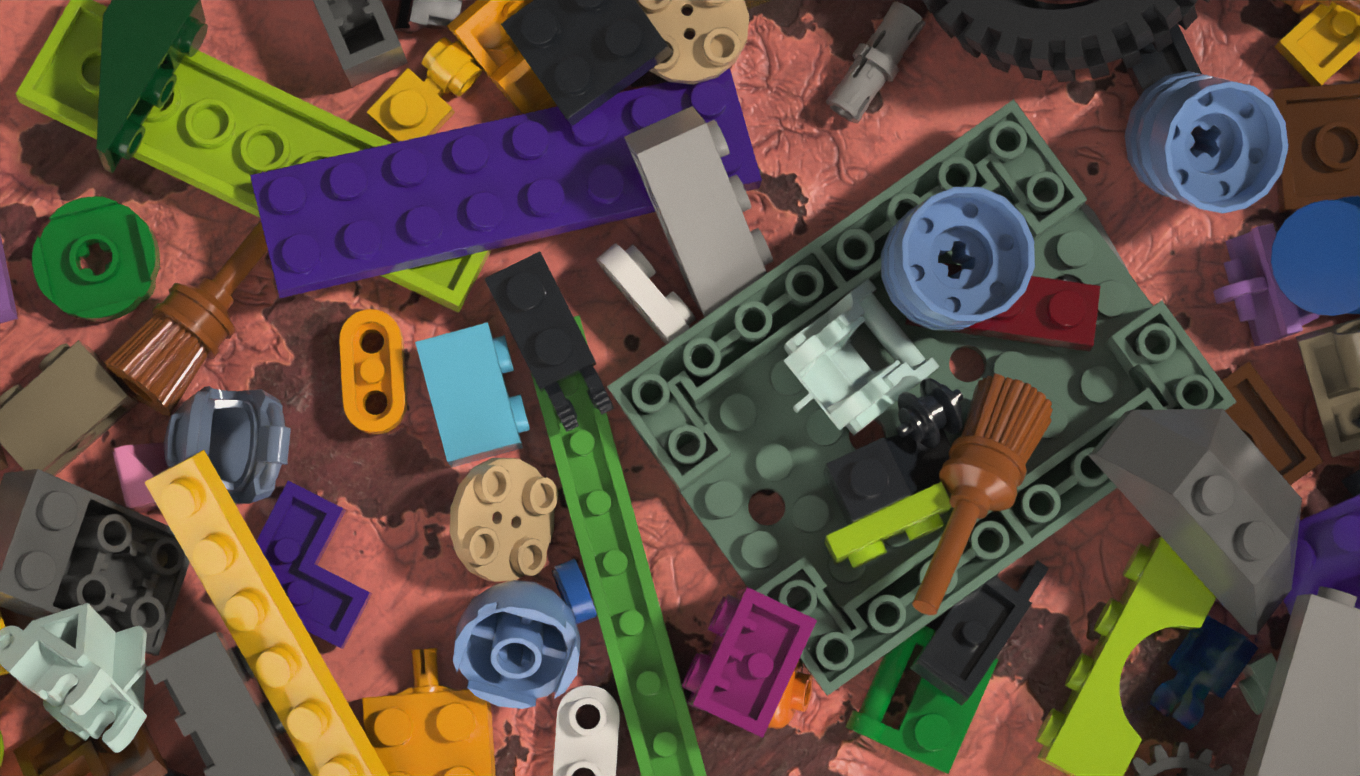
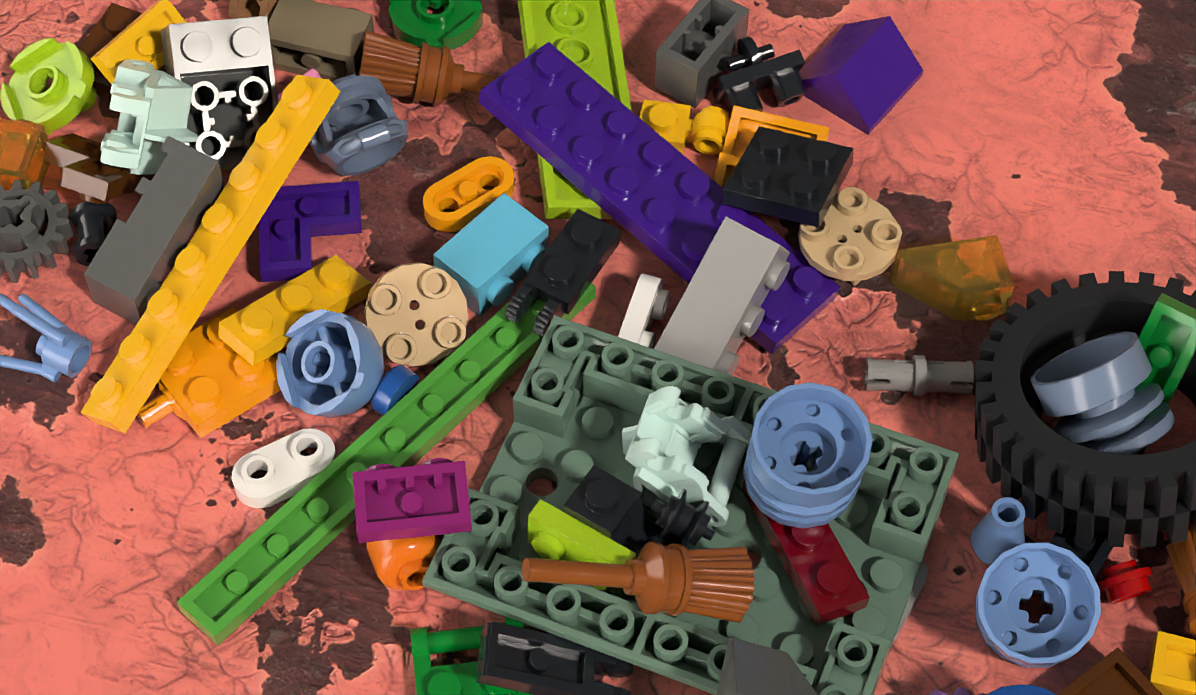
camera: 60 degrees right, 25 degrees down
none -> yellow plate [218,255,371,367]
none -> medium blue cone [970,497,1025,565]
none -> red plate [1097,560,1153,604]

